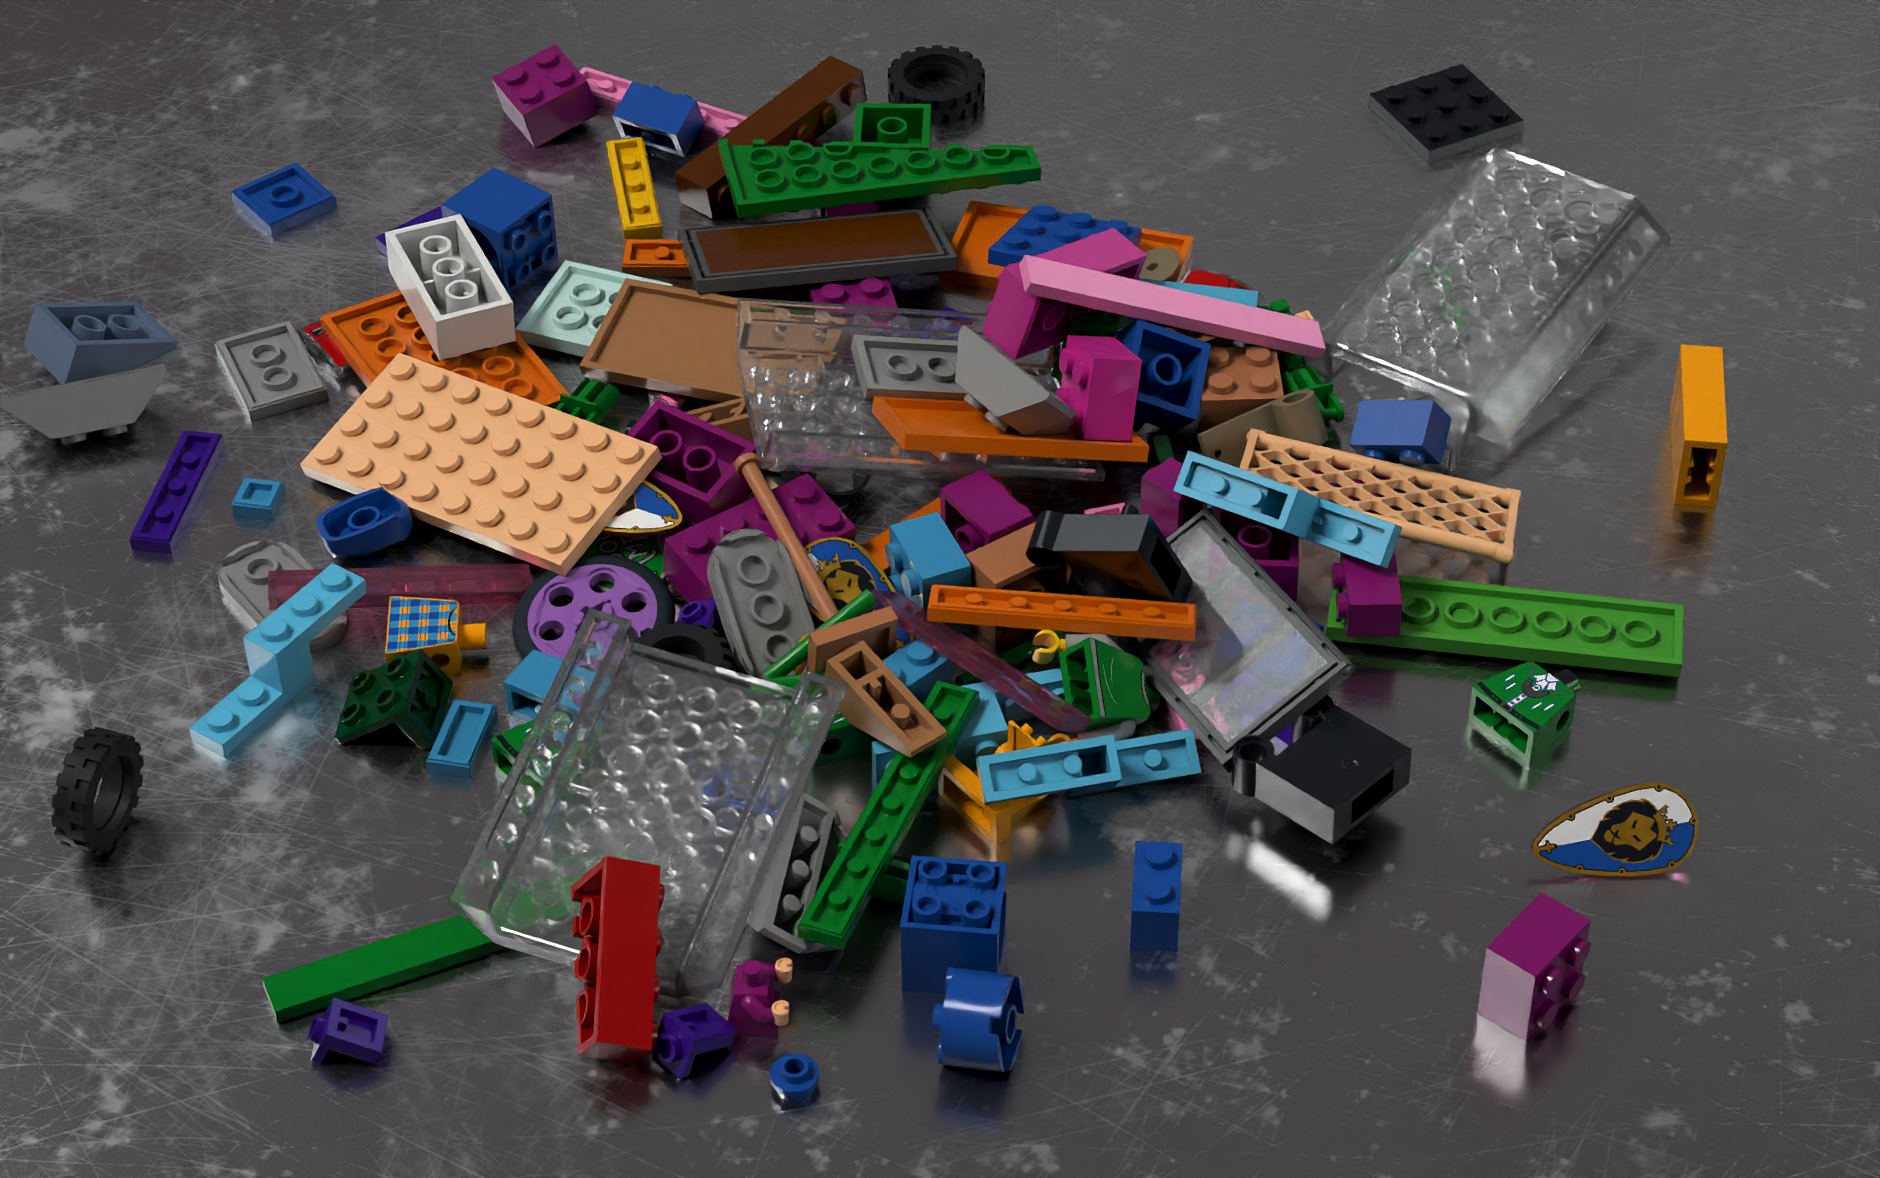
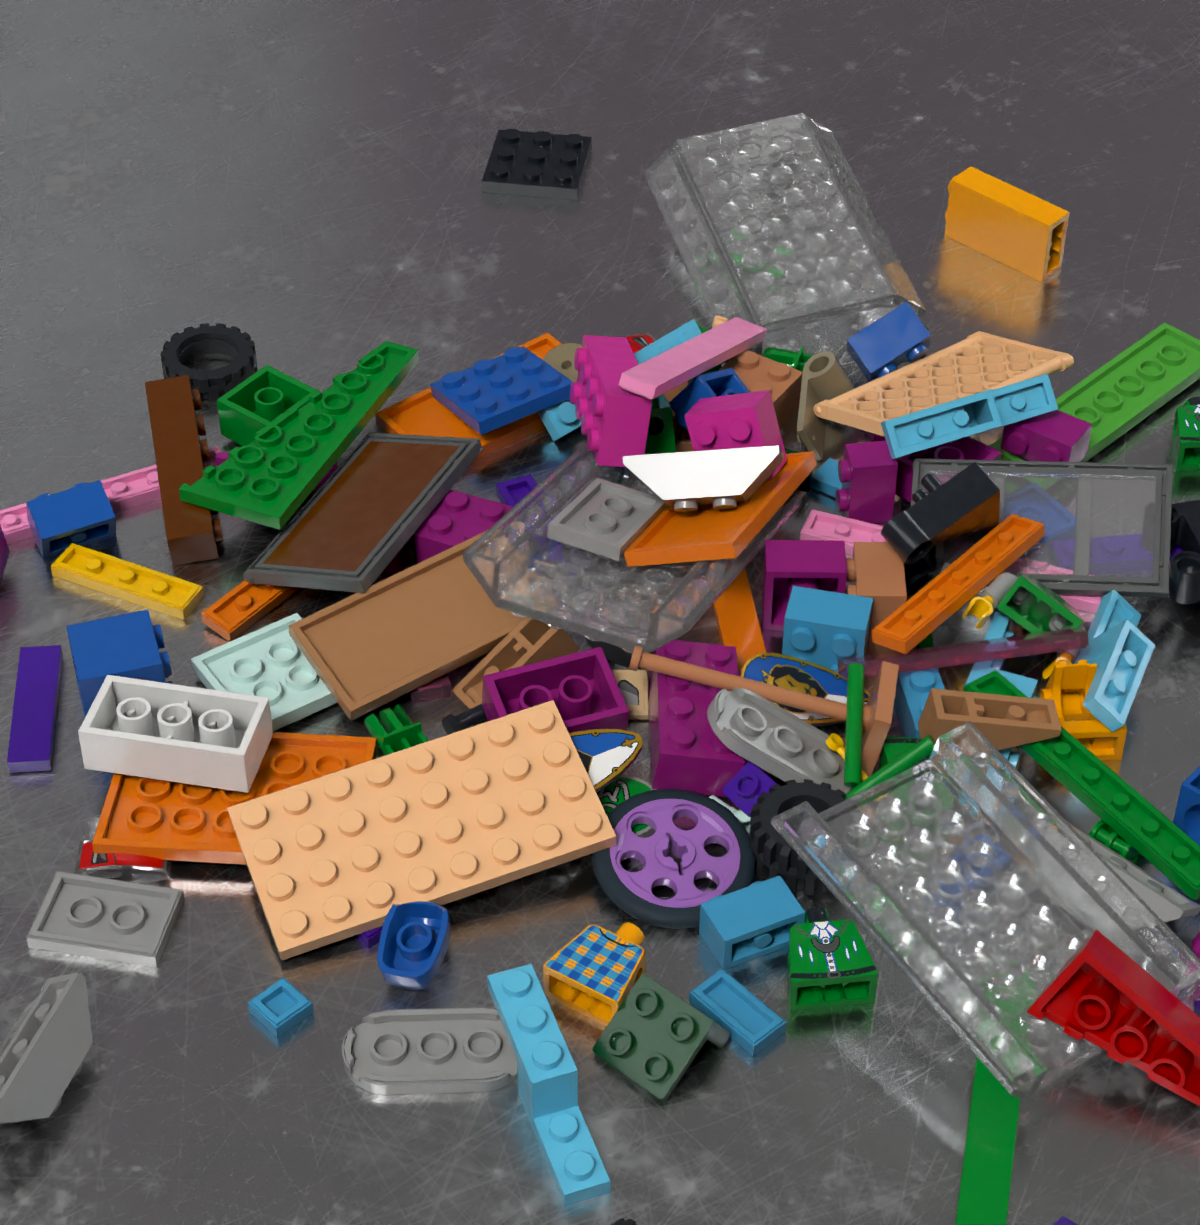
camera: 55 degrees left, 0 degrees up
dark purple tile [129,430,225,554] -> none
clear pink tile [268,564,531,610] -> none

